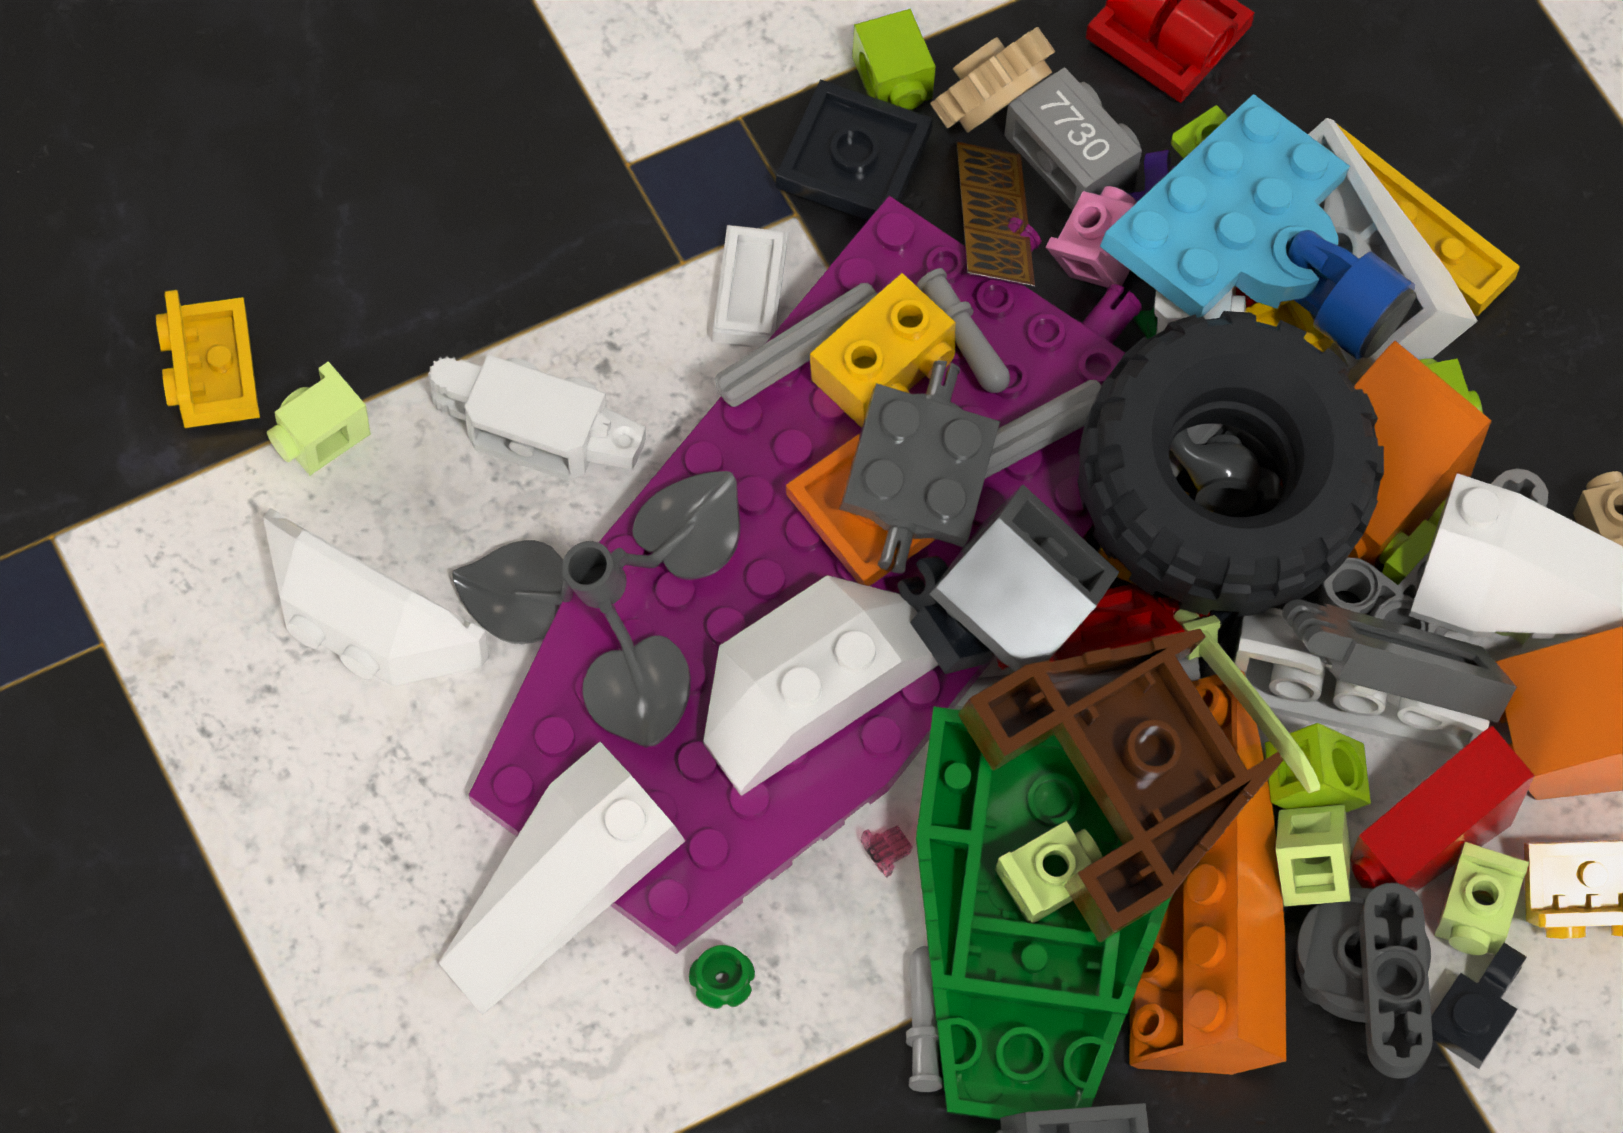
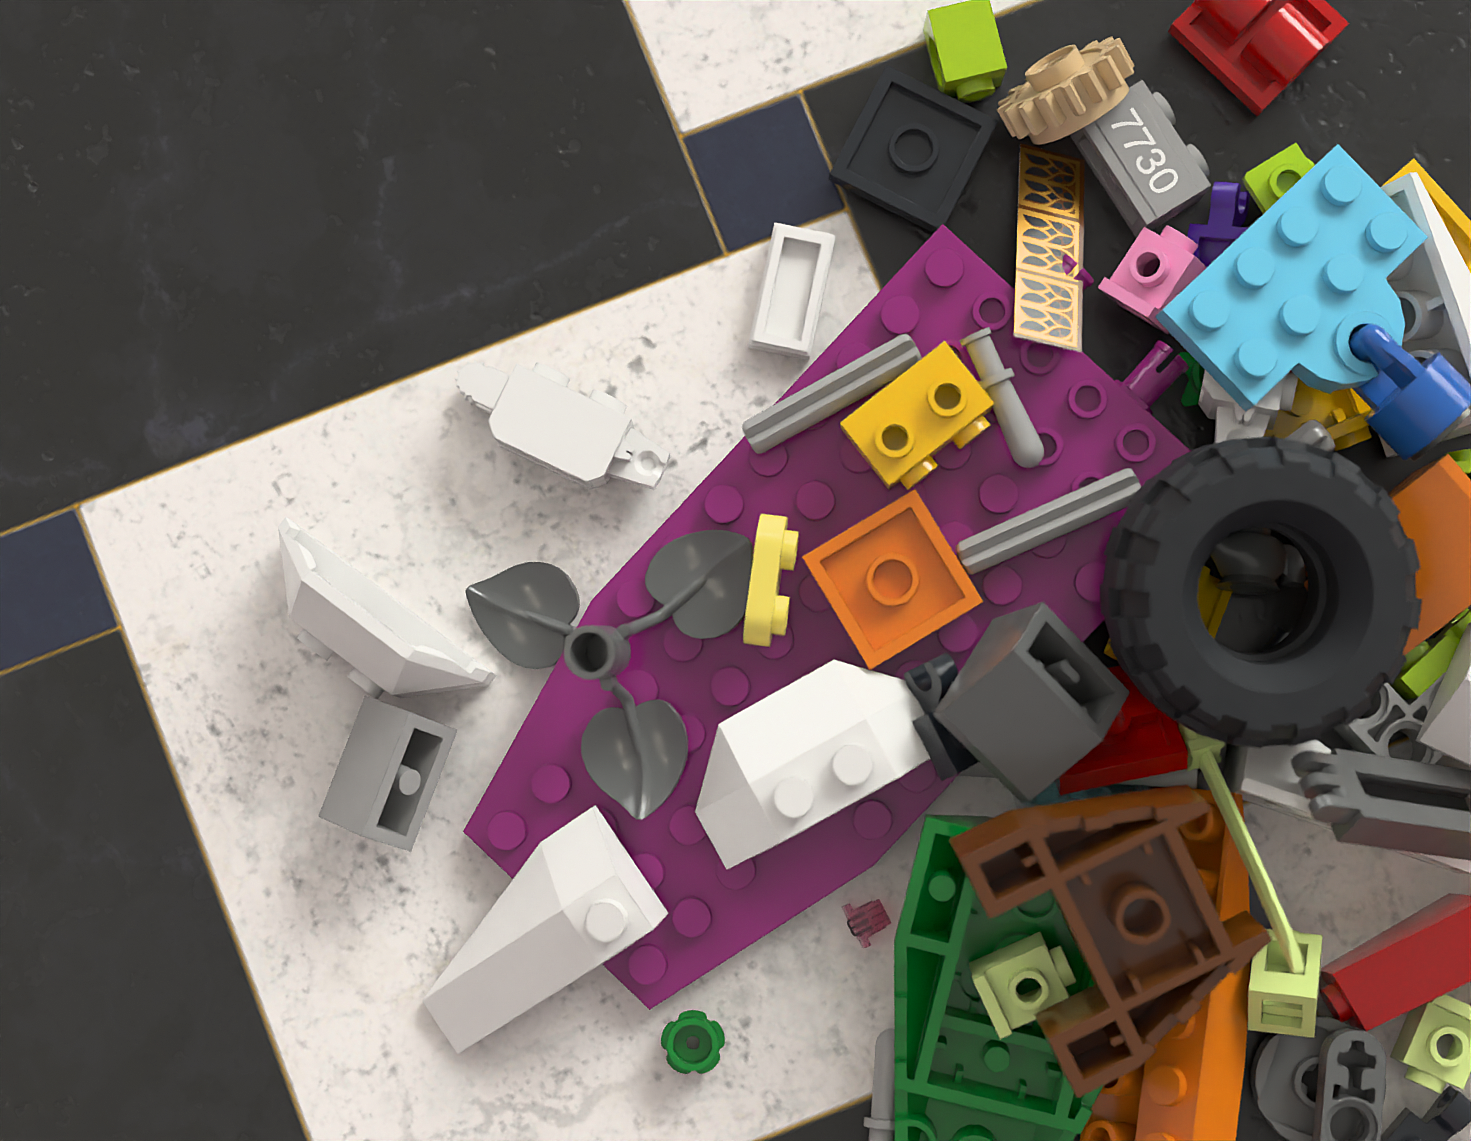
camera: 10 degrees right, 20 degrees up
yellow bracket [156,290,260,428] -> none
yellowish green brick [267,361,371,476] -> none
dark grey plate [839,360,1000,573] -> none
lime brick [1265,723,1371,813] -> none
none -> light grey brick [319,695,457,852]
none -> light yellow plate [743,514,799,647]

